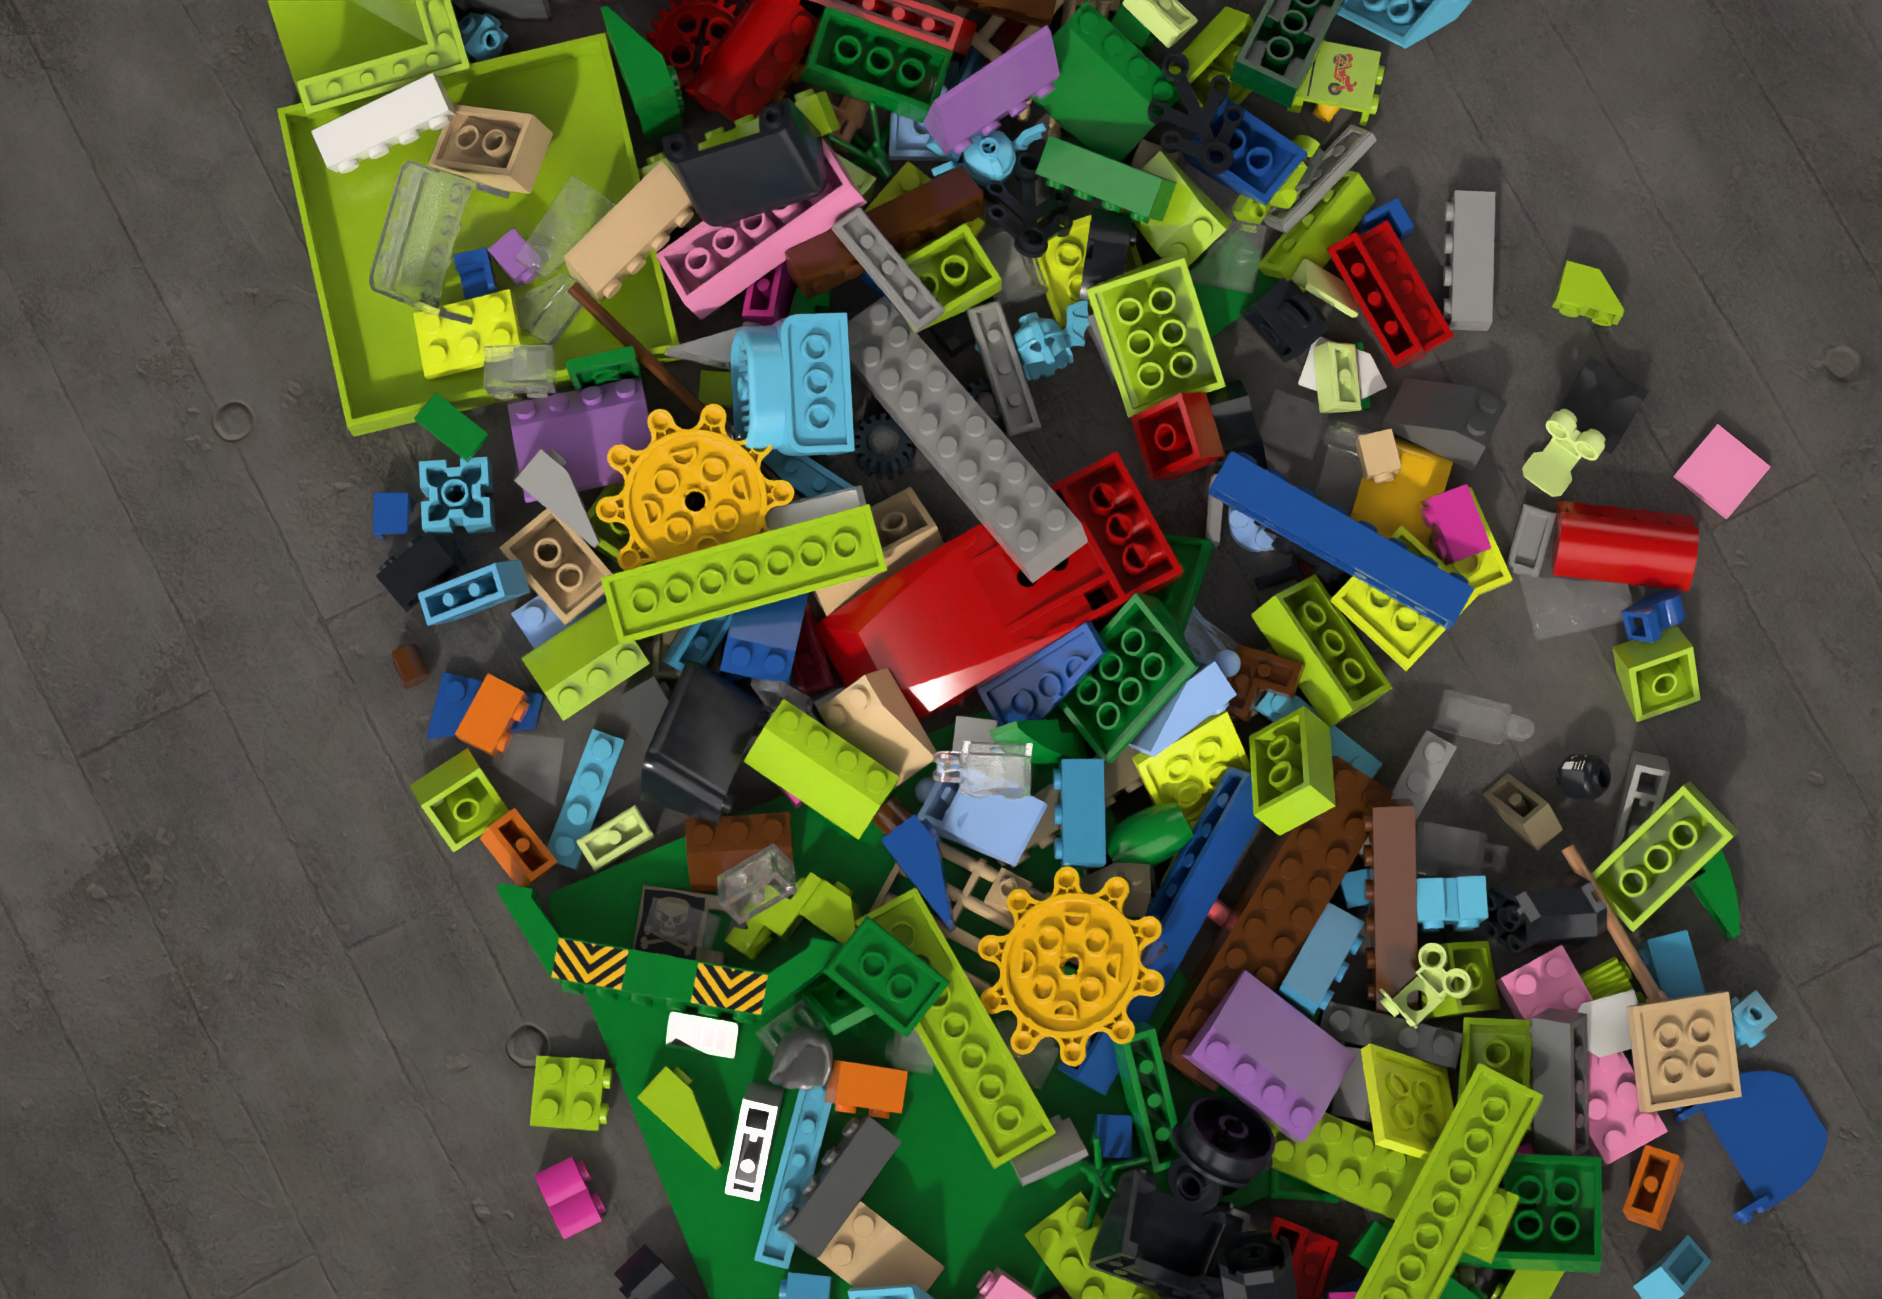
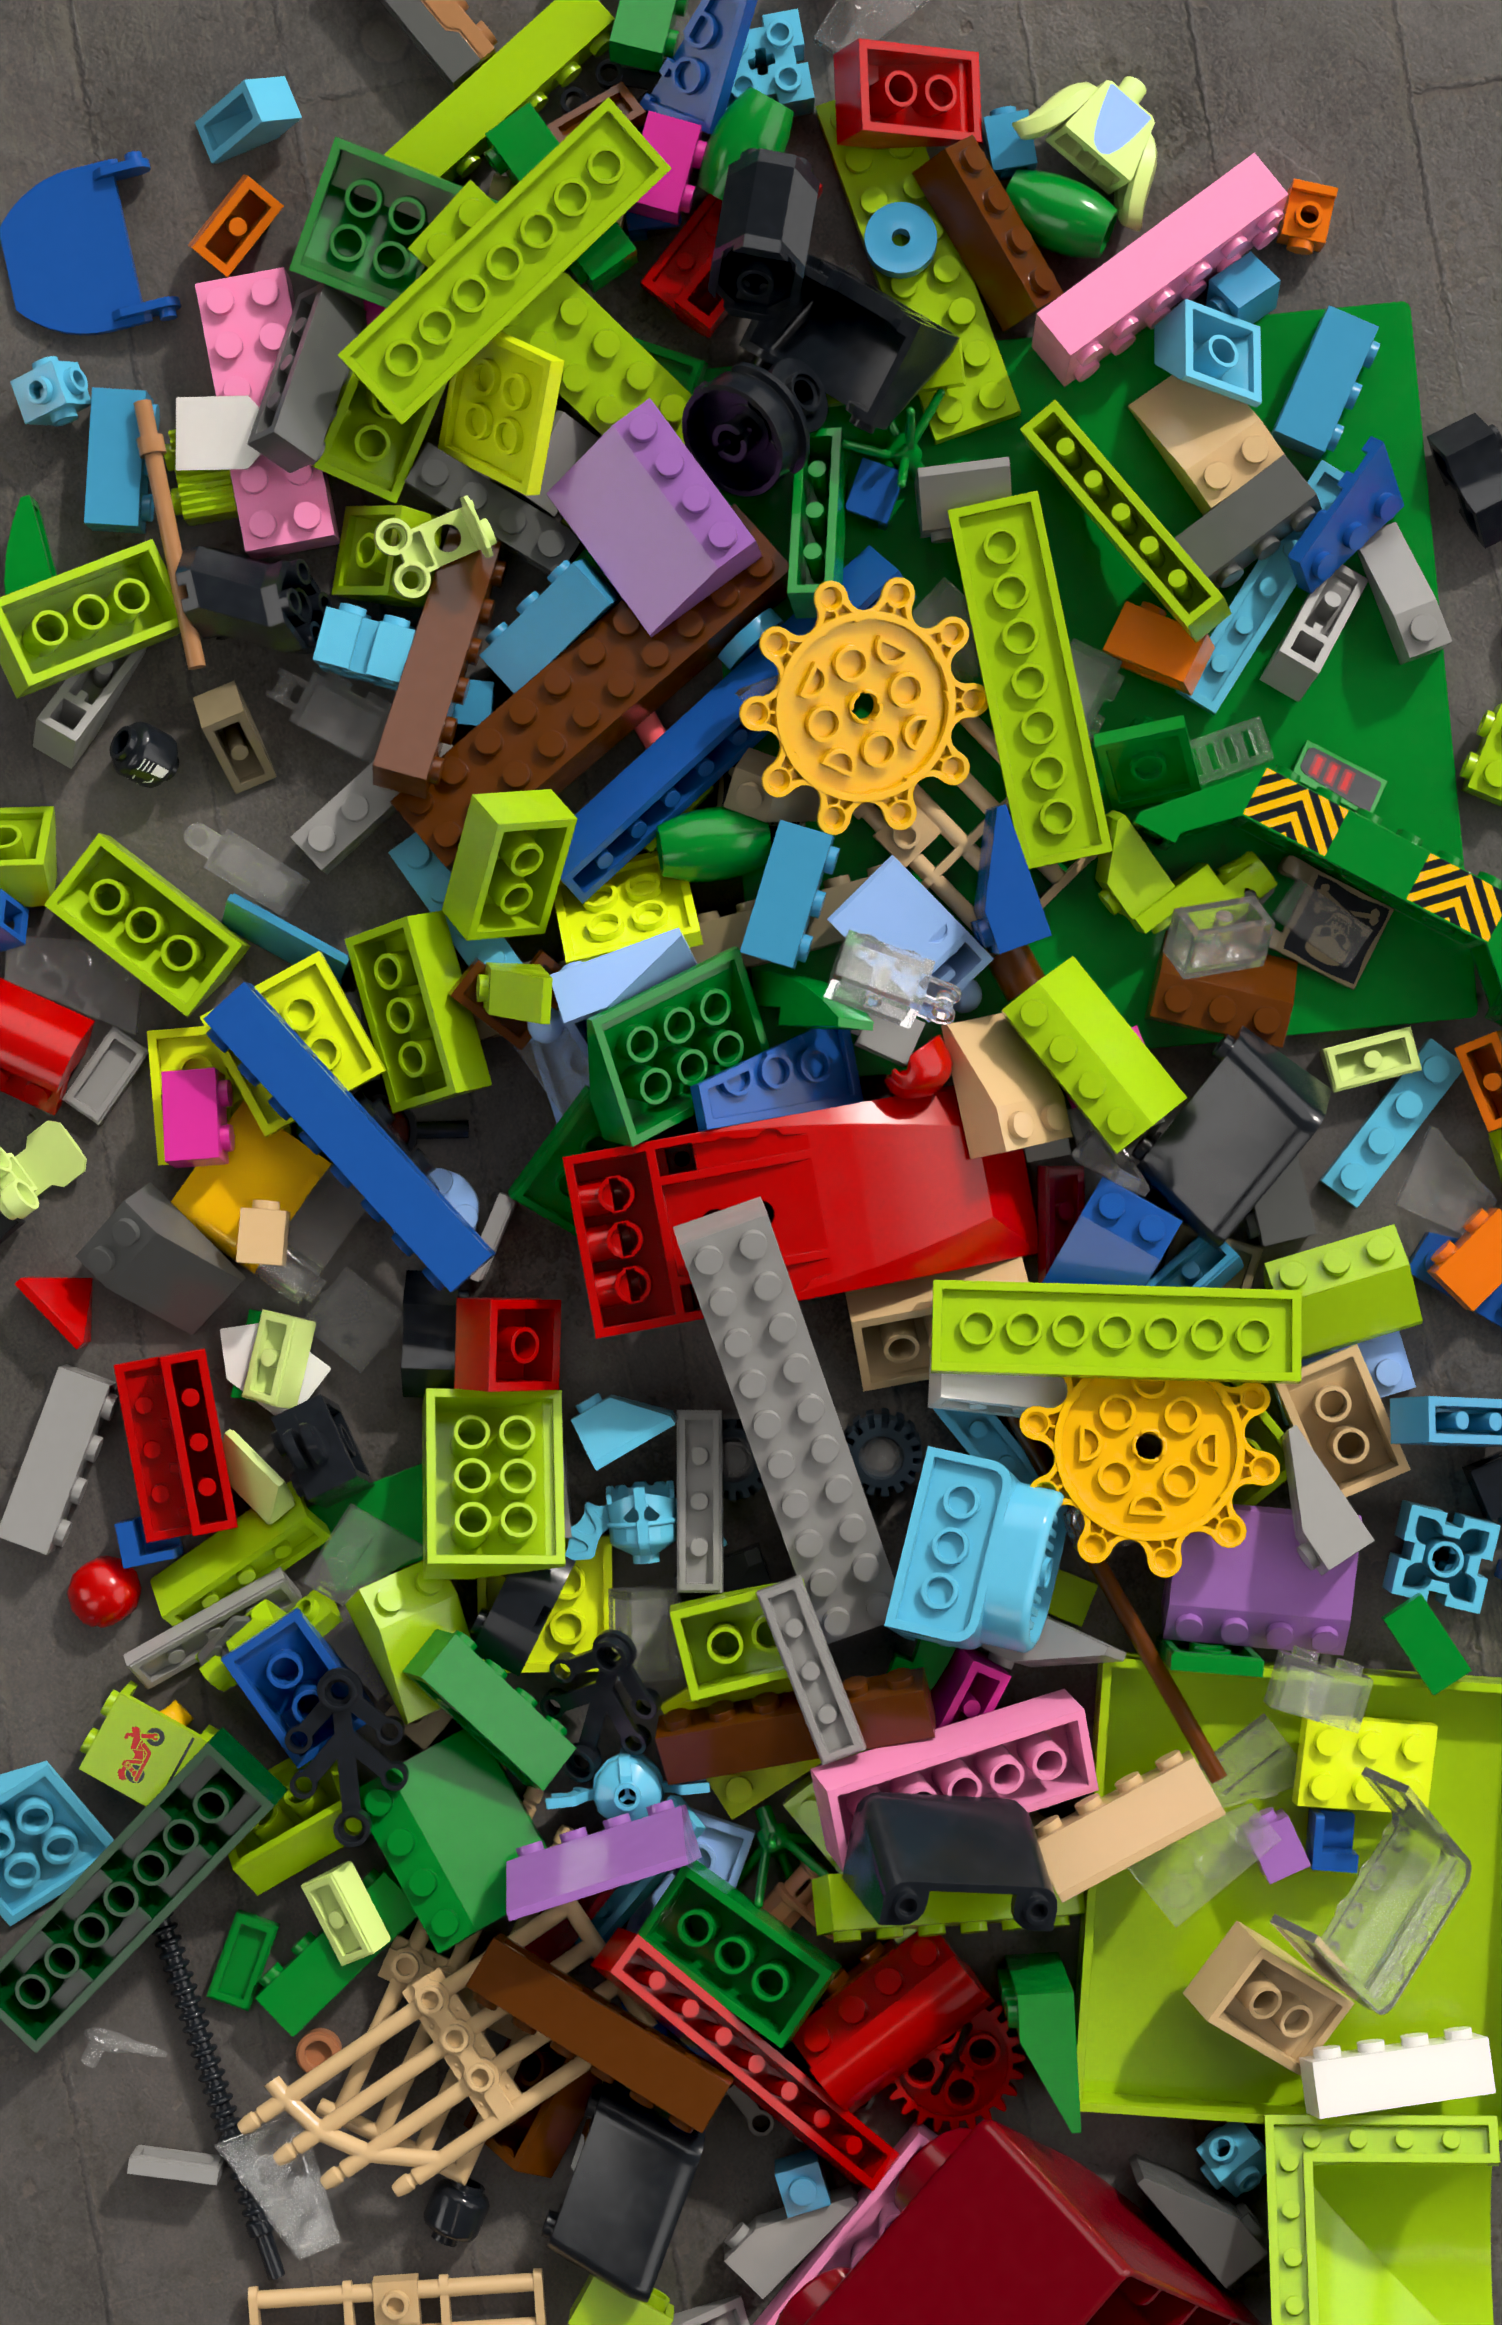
camera: 165 degrees left, 10 degrees up
lime slope [637,1066,722,1170] -> none
dark grey hair [768,1027,833,1090] -> none
green tile [822,915,950,1038] -> none
tan plate [1626,991,1742,1113] -> none
none -> red slope [15,1276,93,1350]
none -> lime slope [44,833,251,1017]
none -> red hair [67,1555,142,1628]
none -> slope [222,893,352,986]
none -> lime slope [476,962,553,1024]
none -> medium azure slope [571,1393,677,1471]
none -> dark azure piece [718,608,784,671]
none -> red hair [885,1035,953,1099]
none -> lime brick [1020,399,1232,643]
none -> blue wing [1287,436,1404,594]
none -> light grey slope [1357,522,1453,665]

